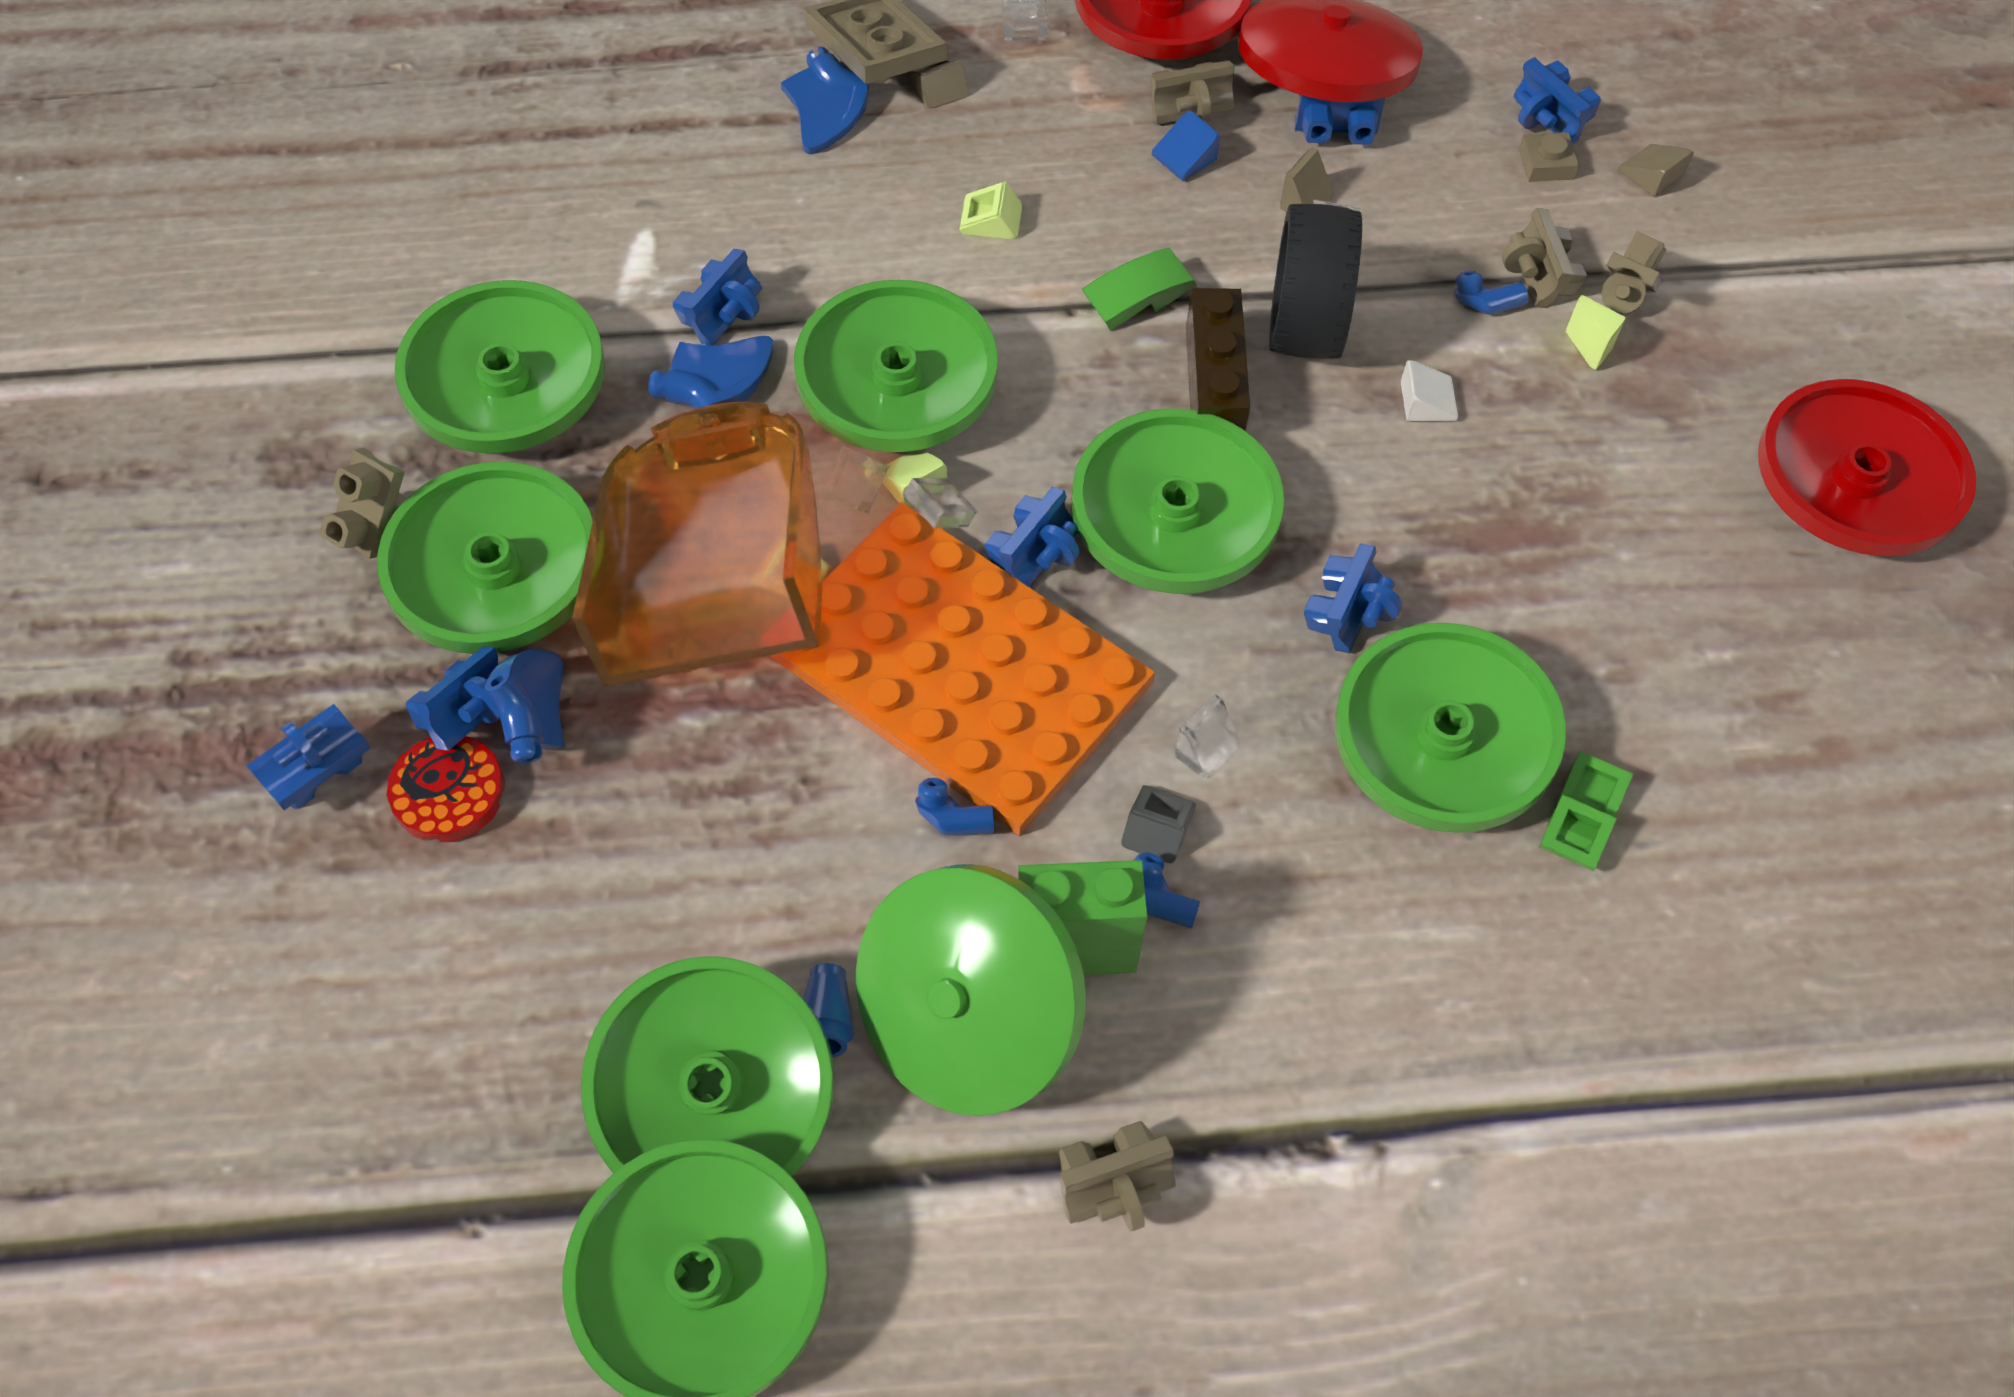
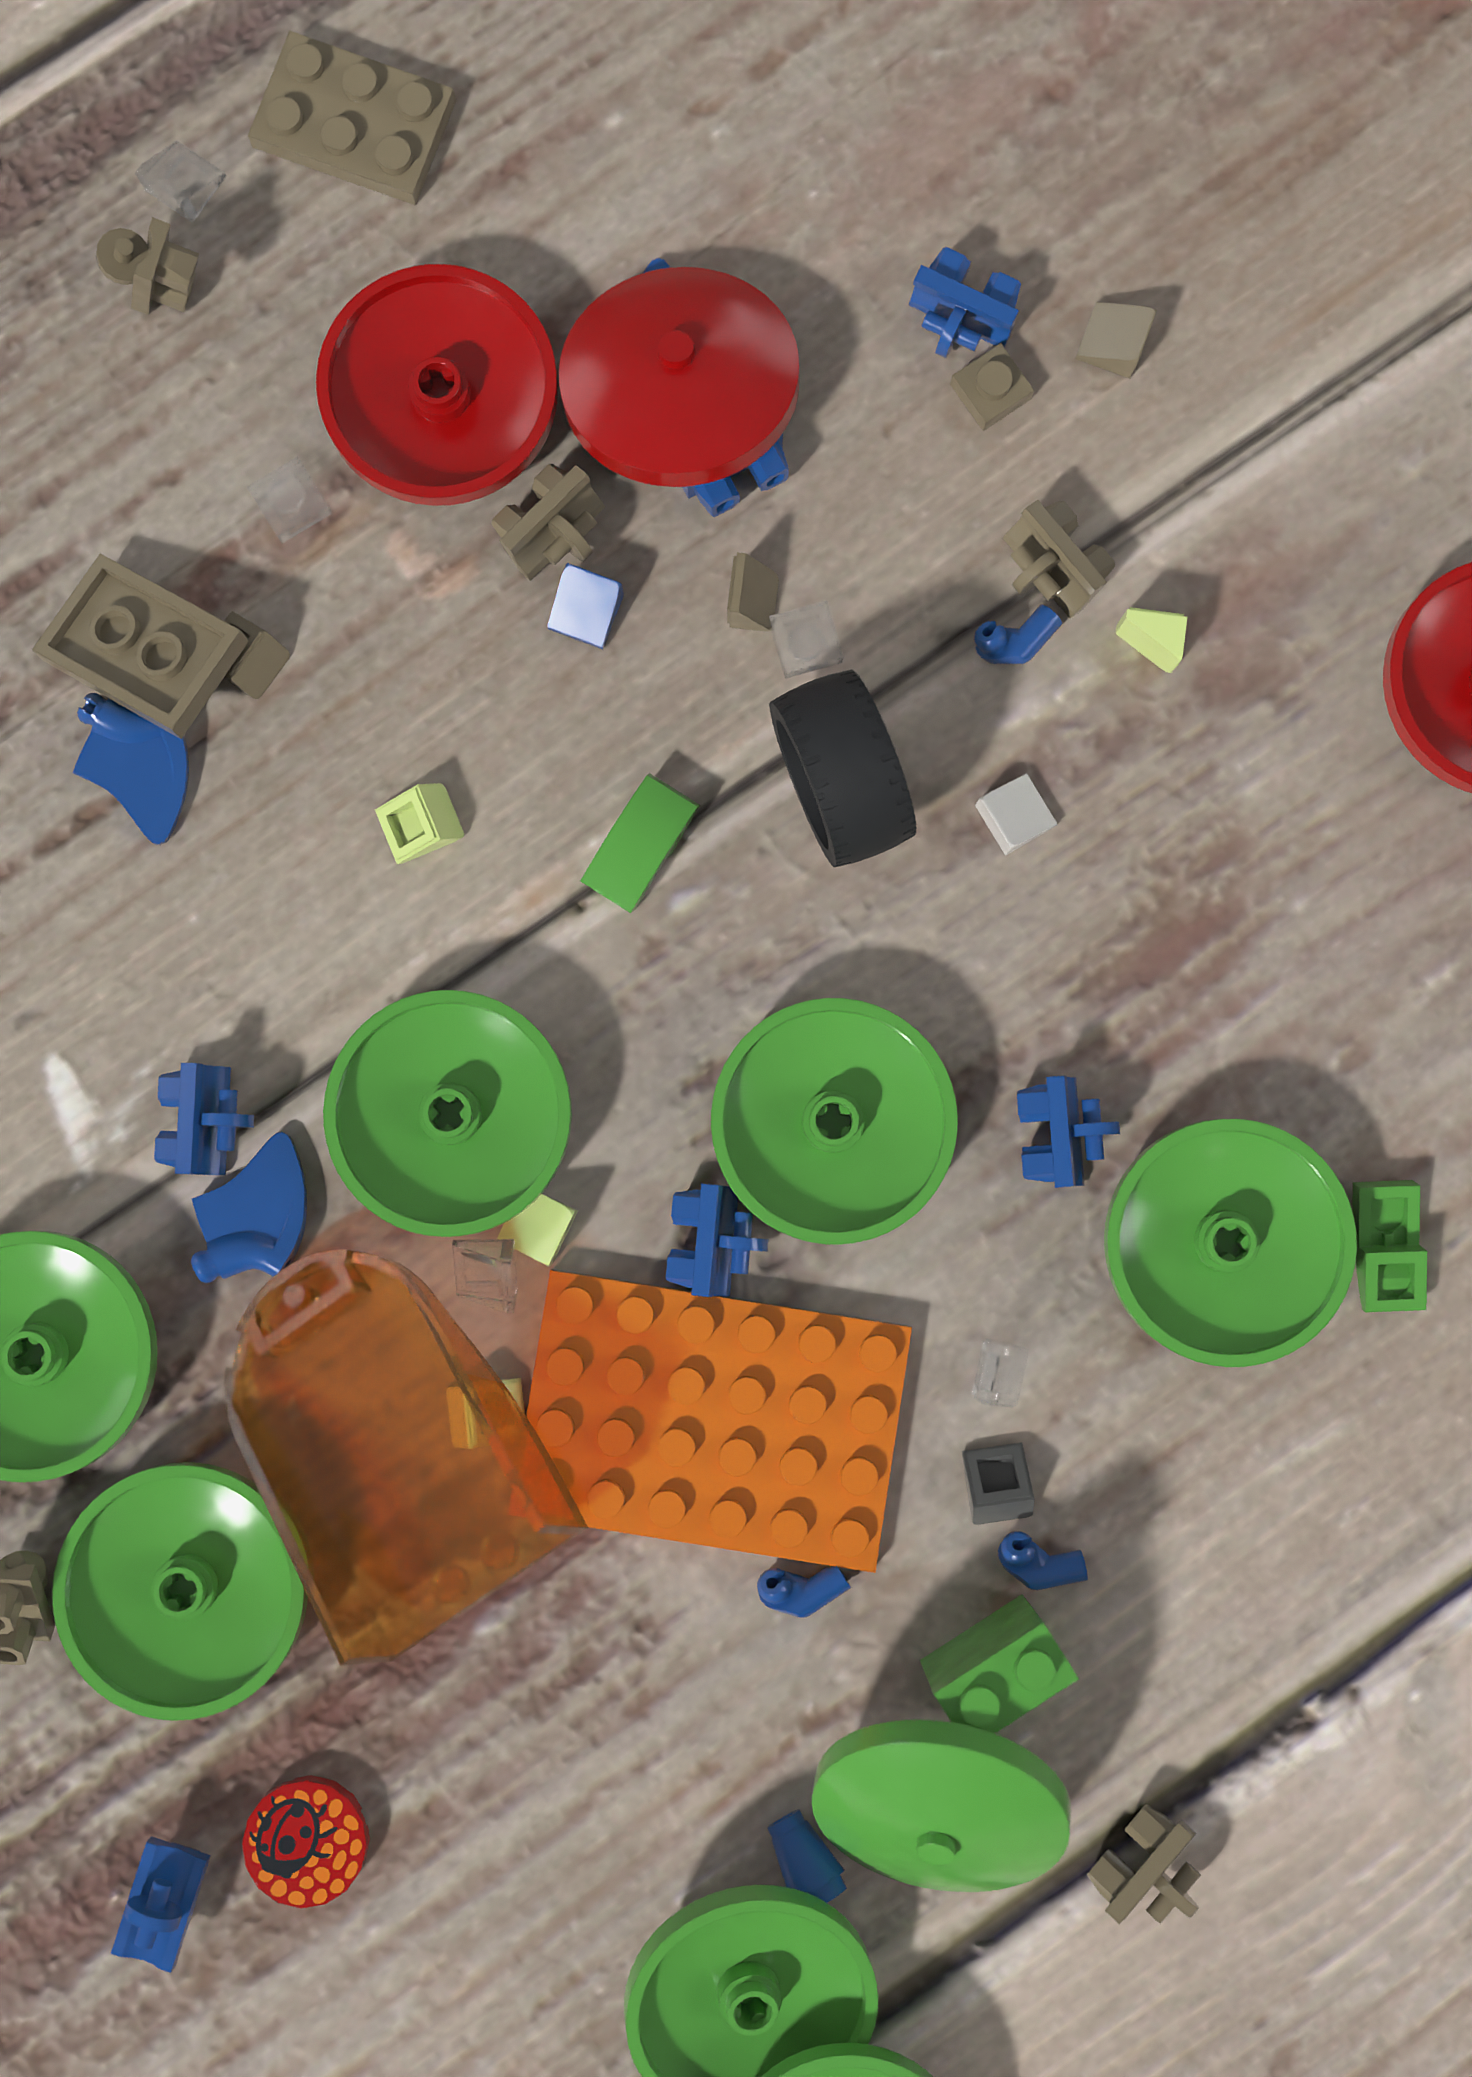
camera: 30 degrees left, 25 degrees up
blue hips [406,646,500,750] -> none
blue arm [484,649,565,764] -> none
clear plate [903,478,978,529] -> none
dark brown brick [1186,288,1250,431] -> none
dark tan hips [1601,231,1667,315] -> none

